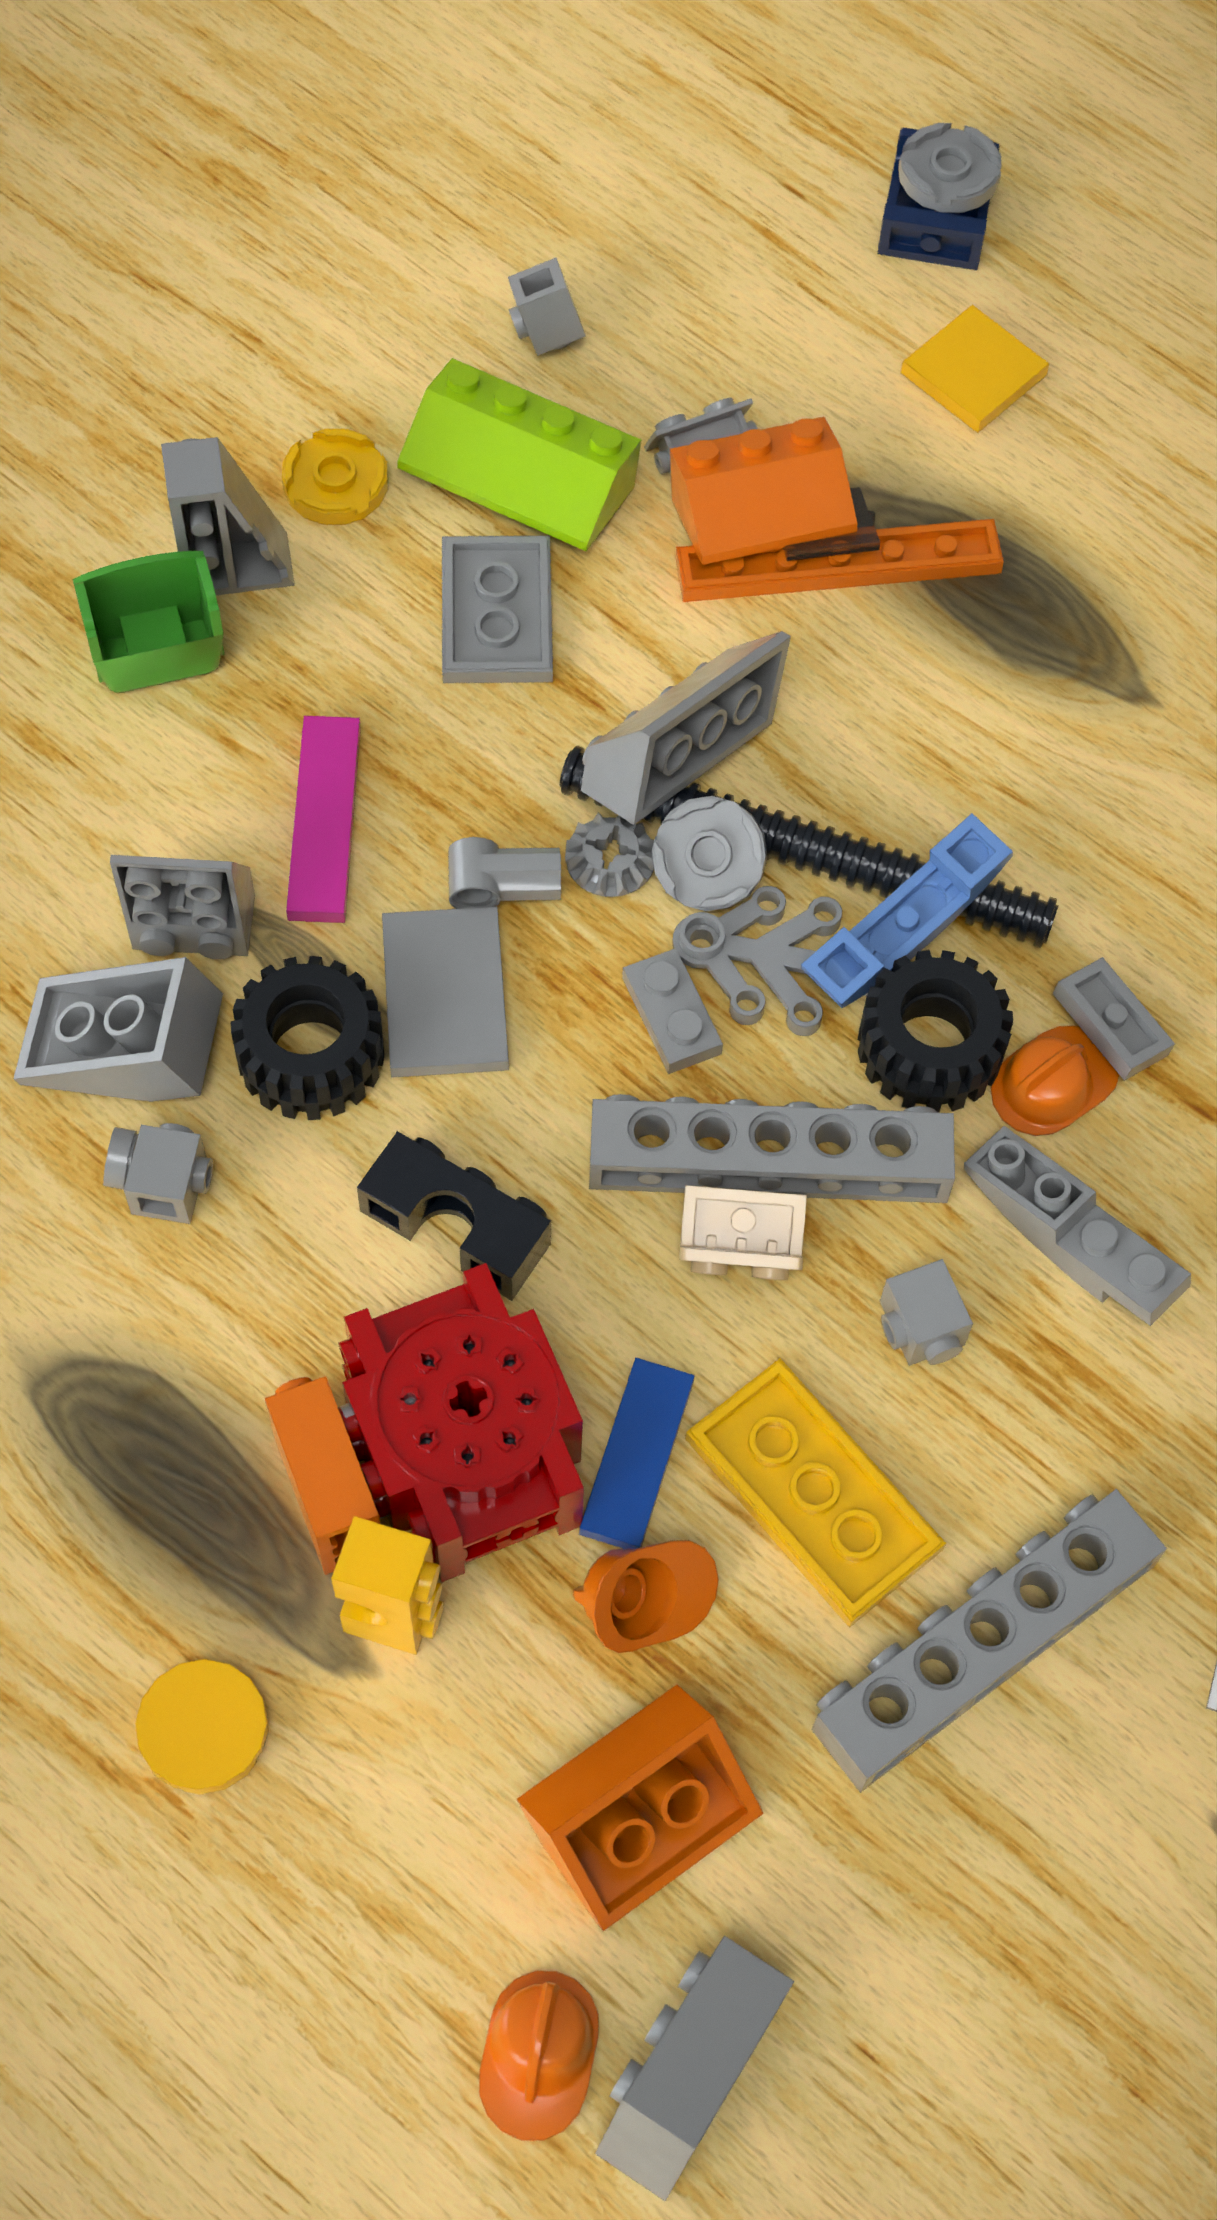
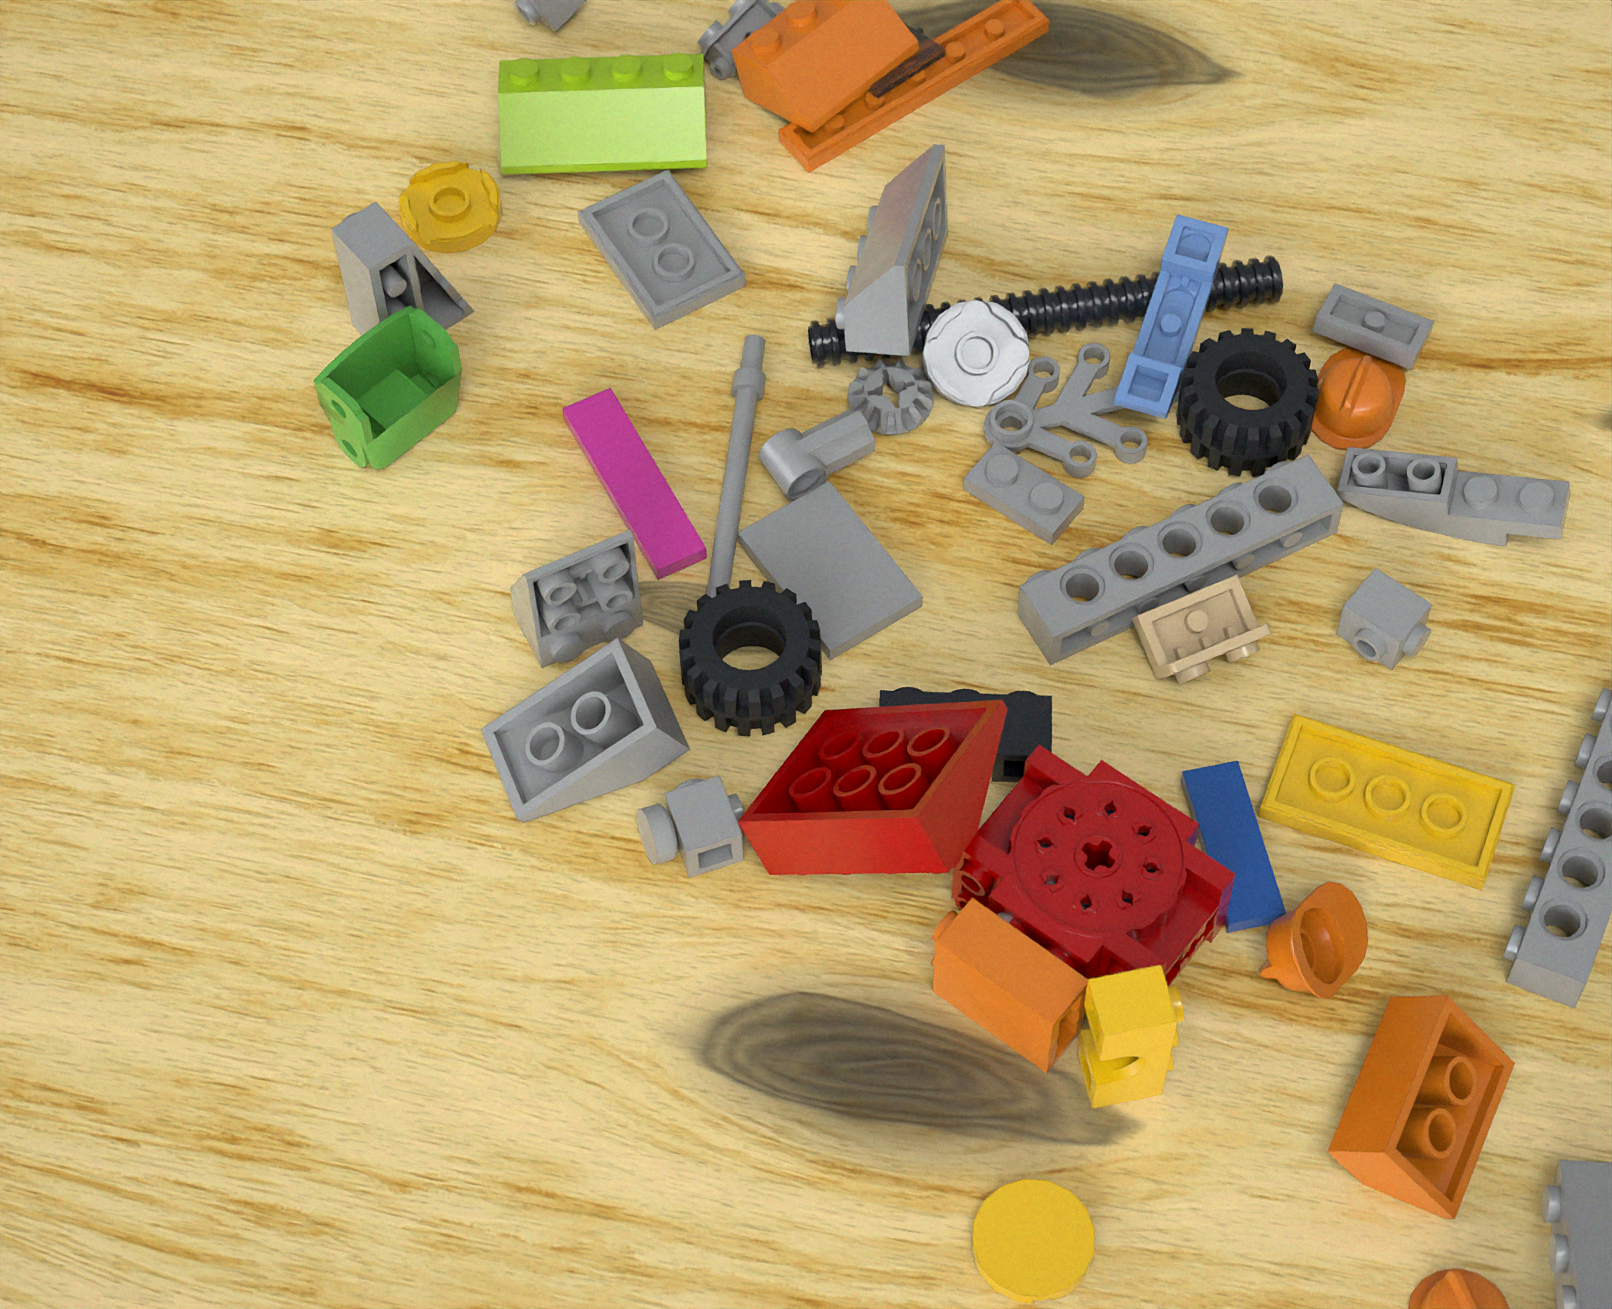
camera: 25 degrees left, 5 degrees down
none -> light grey bar [706,335,766,598]
none -> red slope [738,700,1008,876]

